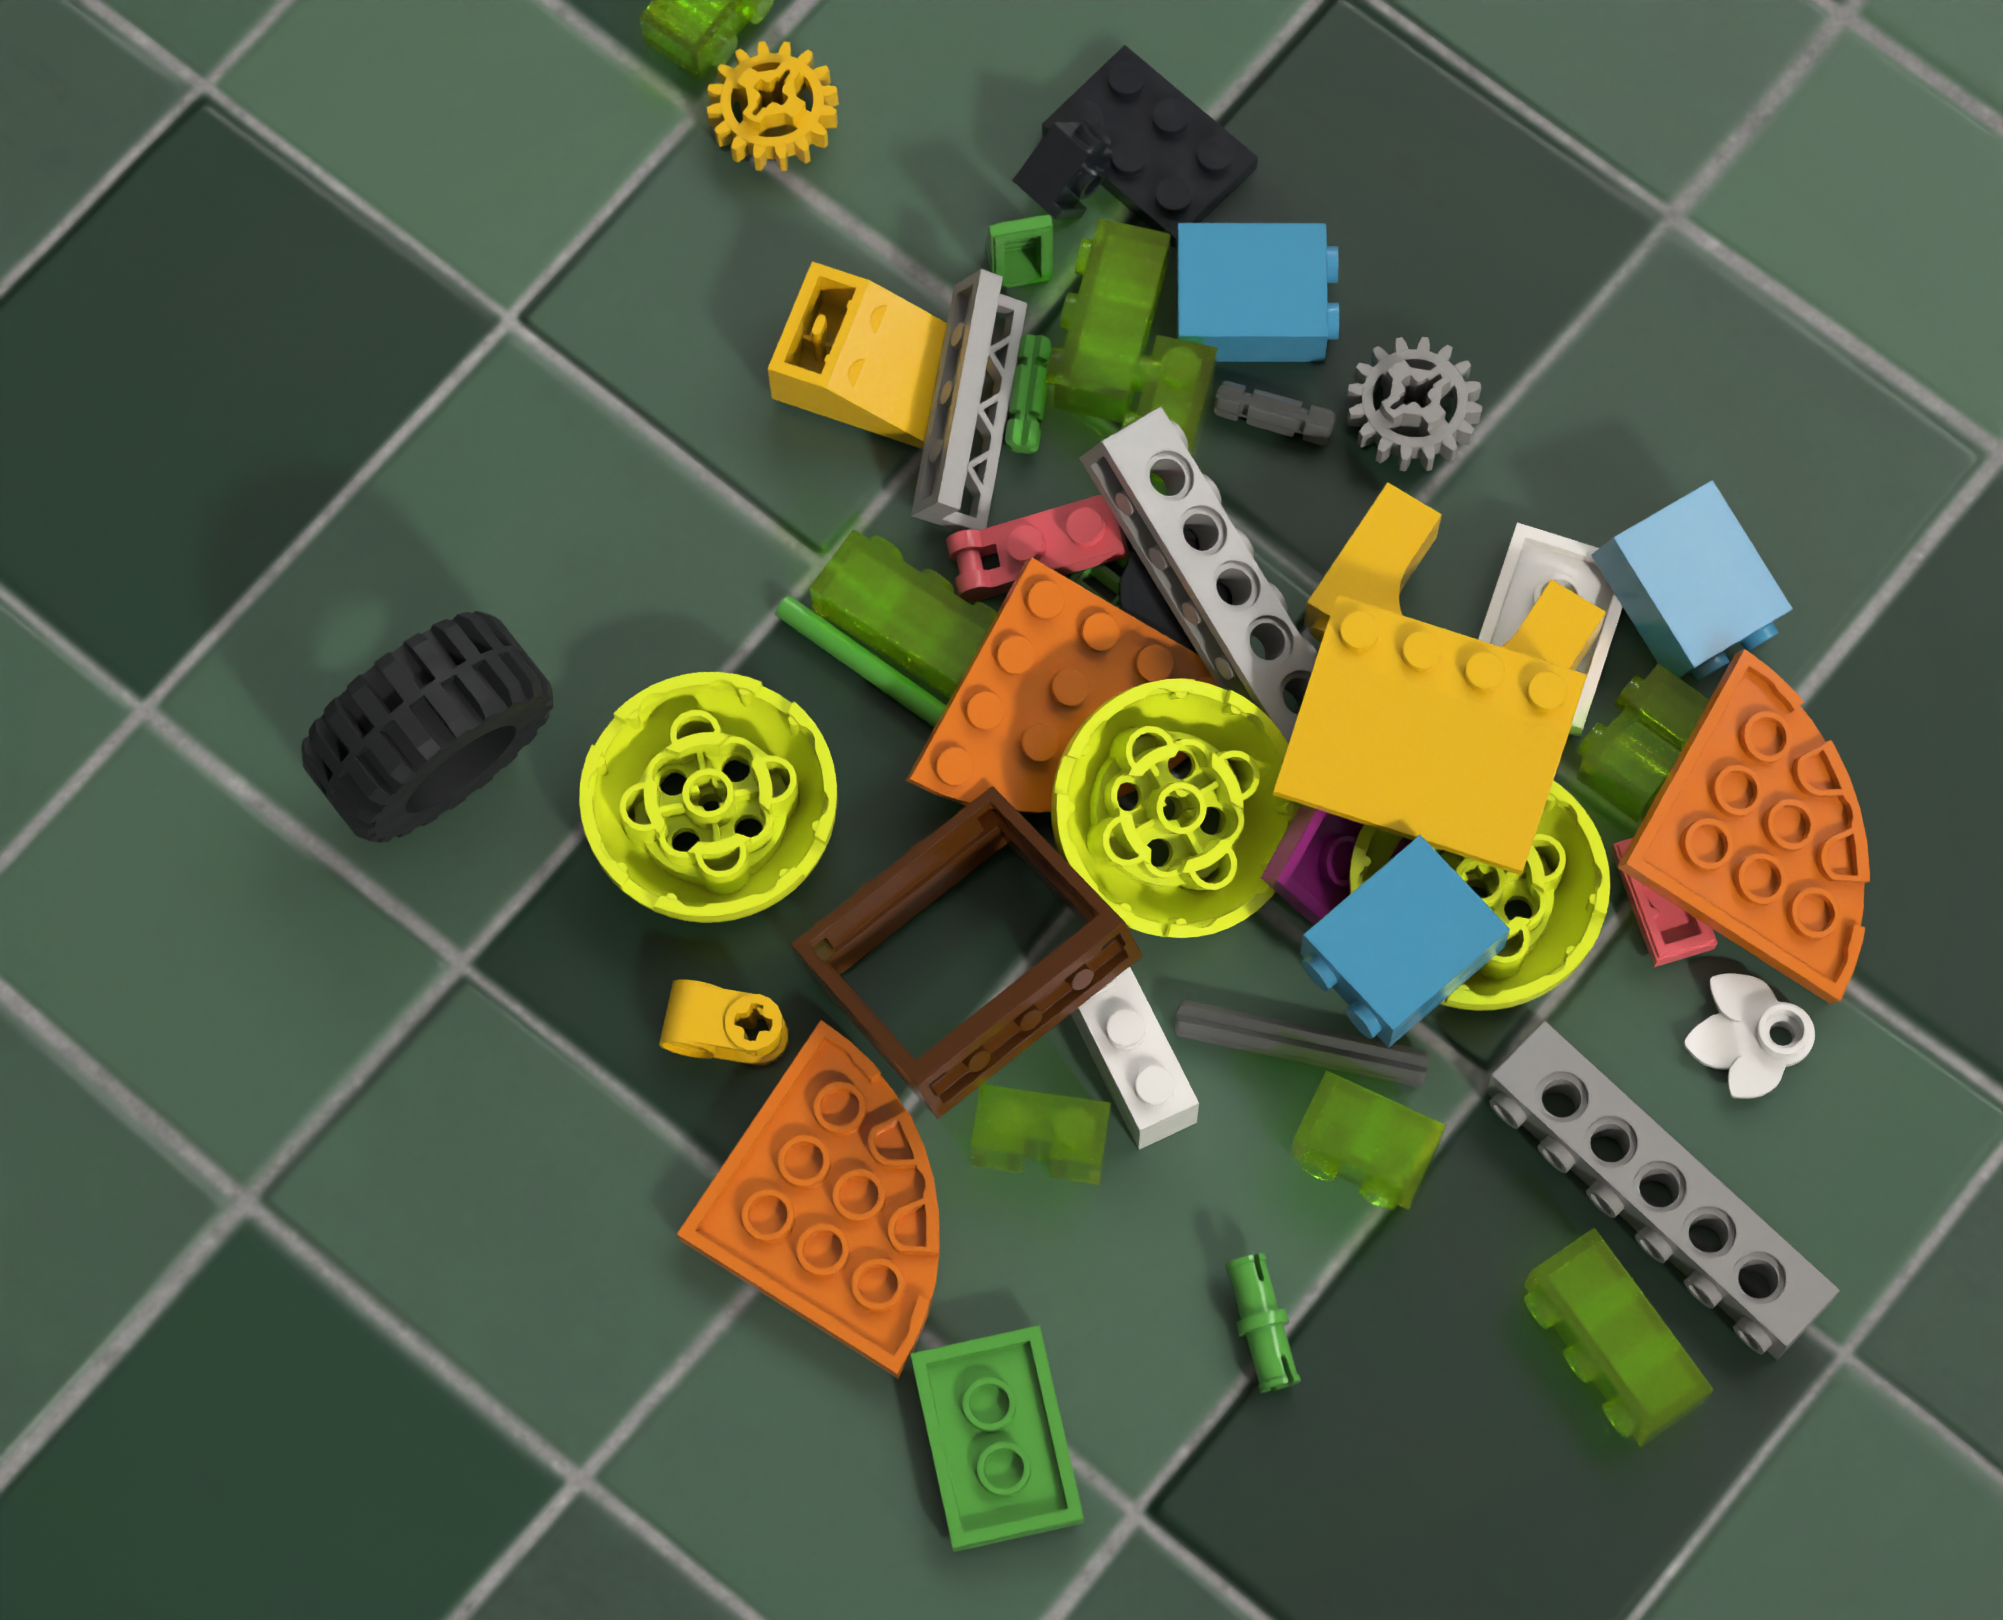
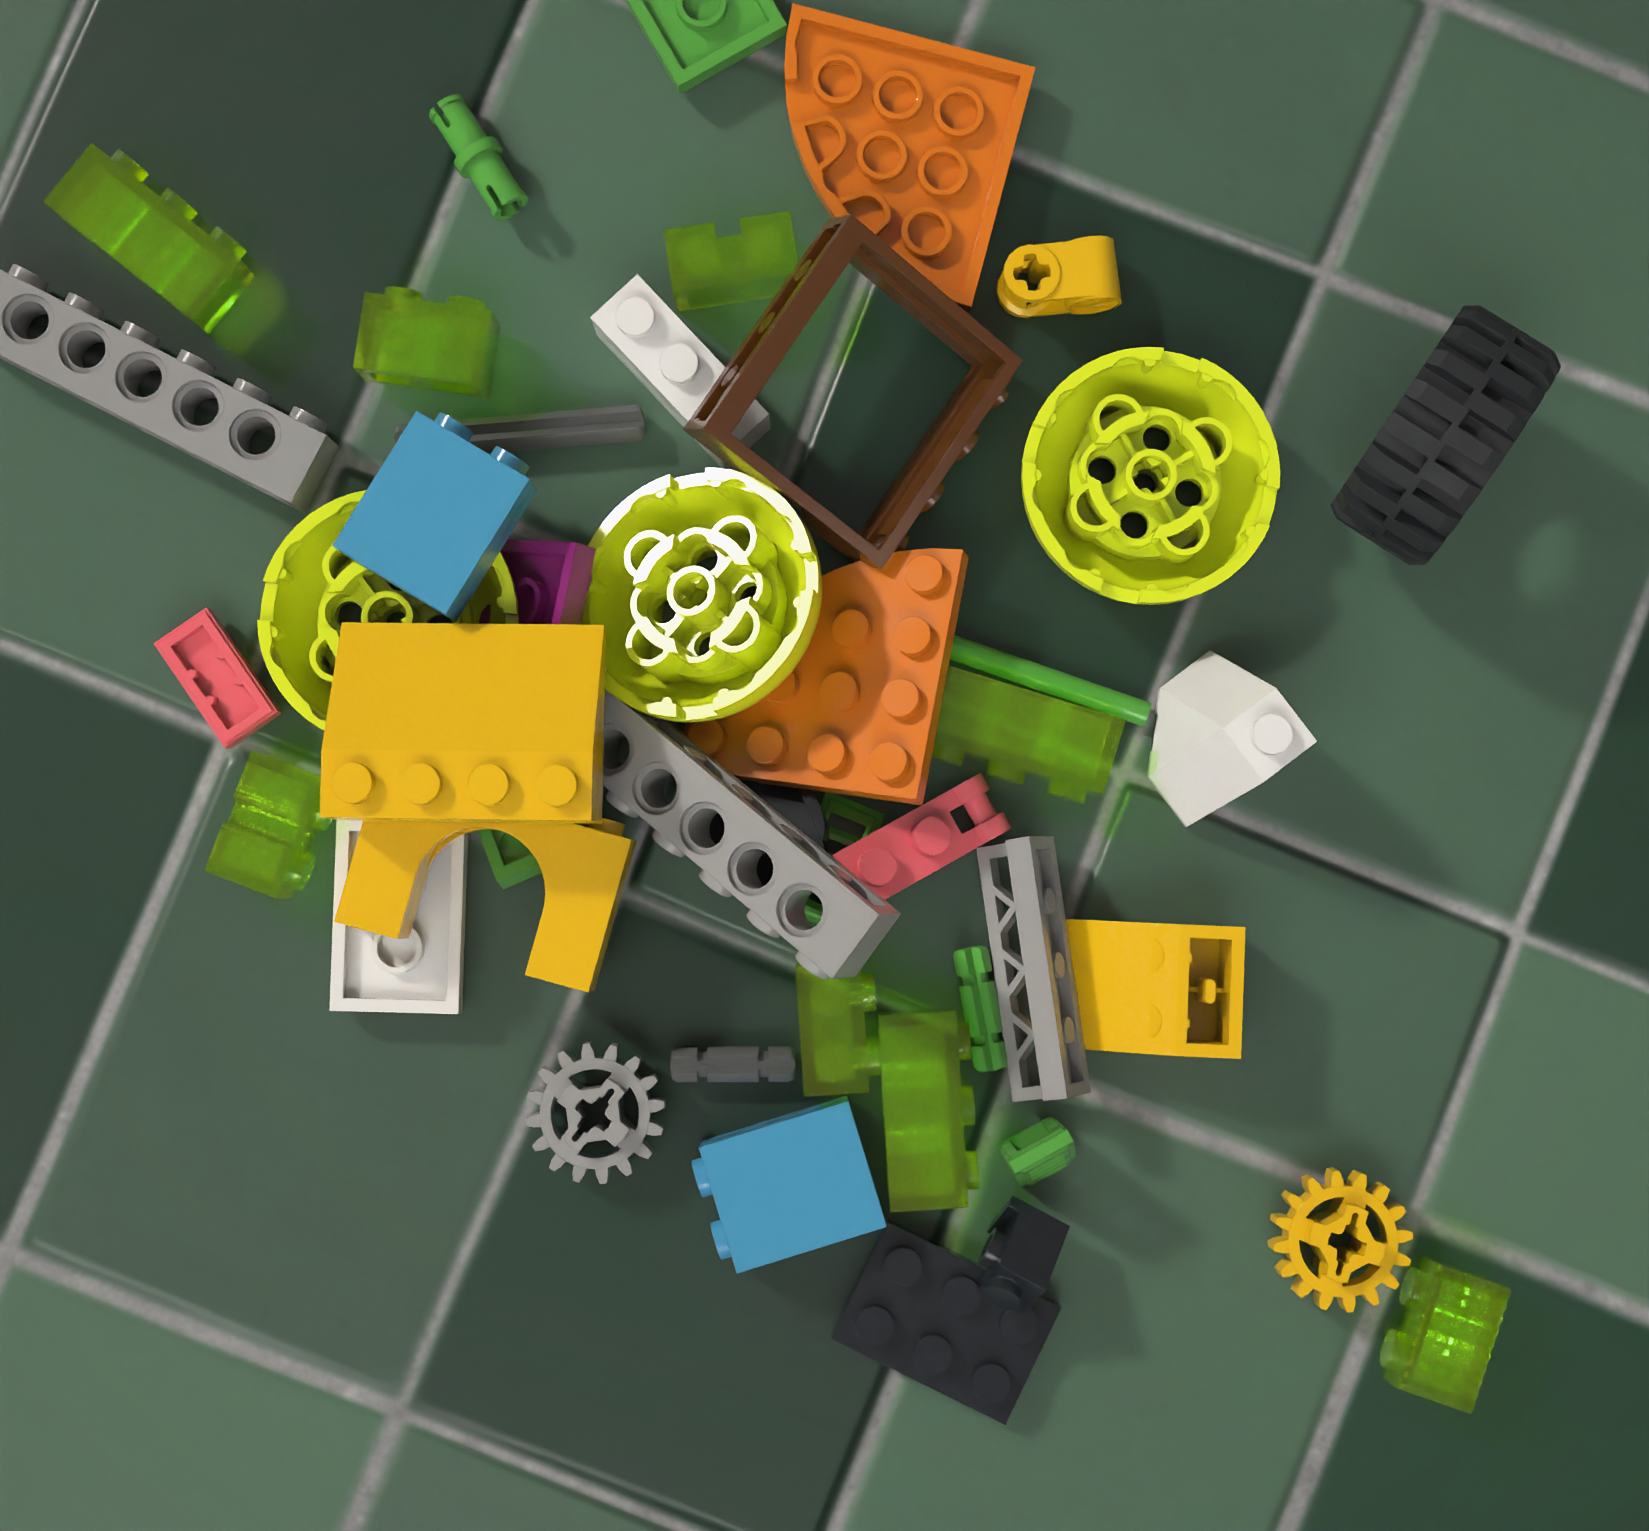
camera: 155 degrees right, 15 degrees up
brick [1591,480,1793,684] -> none
orange plate [1617,649,1870,1004] -> none
white plate [1684,973,1815,1099] -> none
none -> white slope [1147,650,1317,827]

